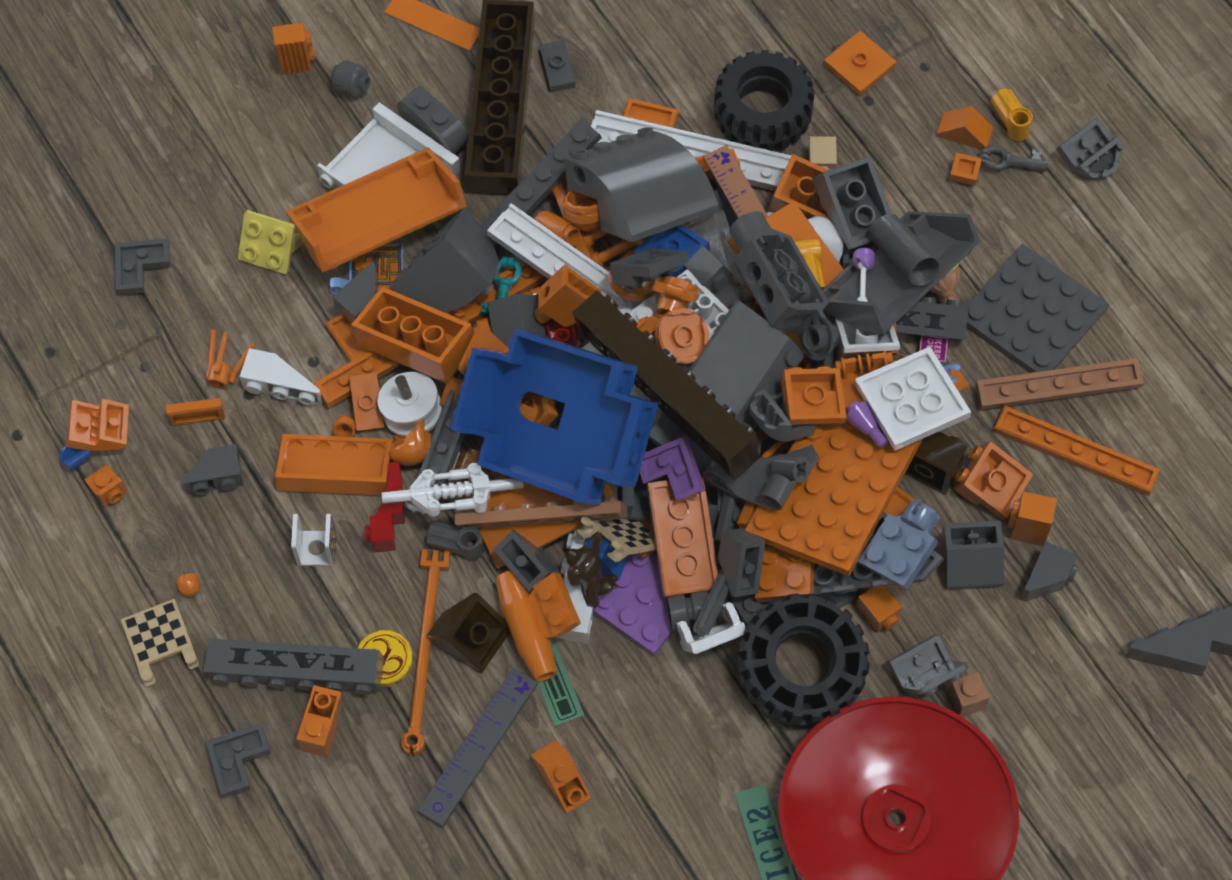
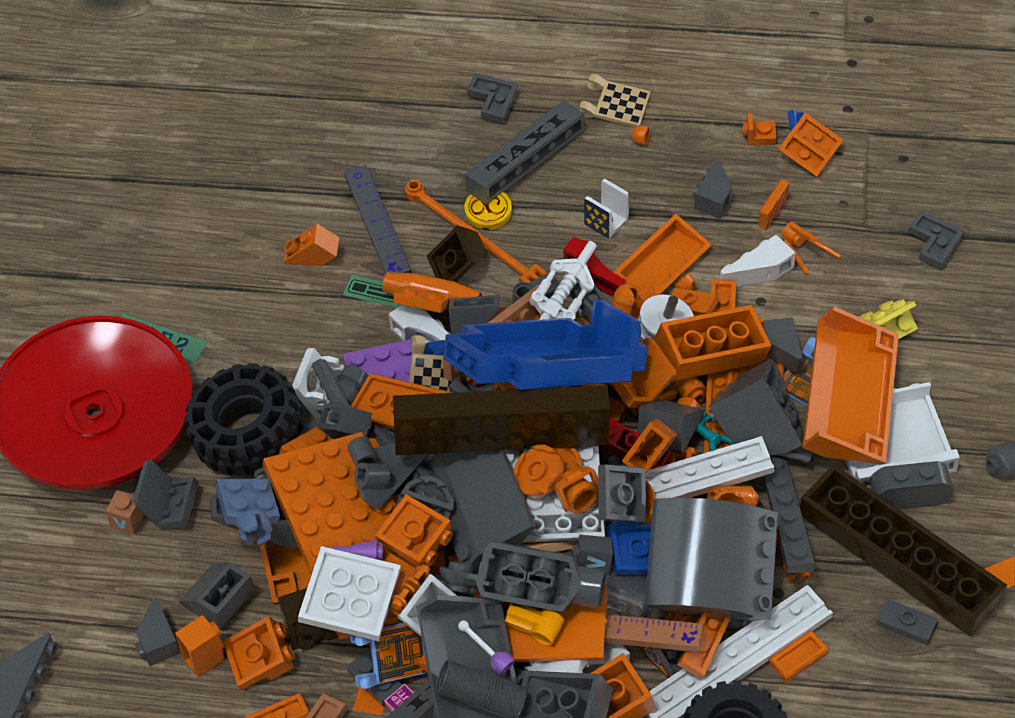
camera: 130 degrees right, 10 degrees down
orange slope [296,685,342,757] -> none
dark brown animal [566,533,618,608] -> none

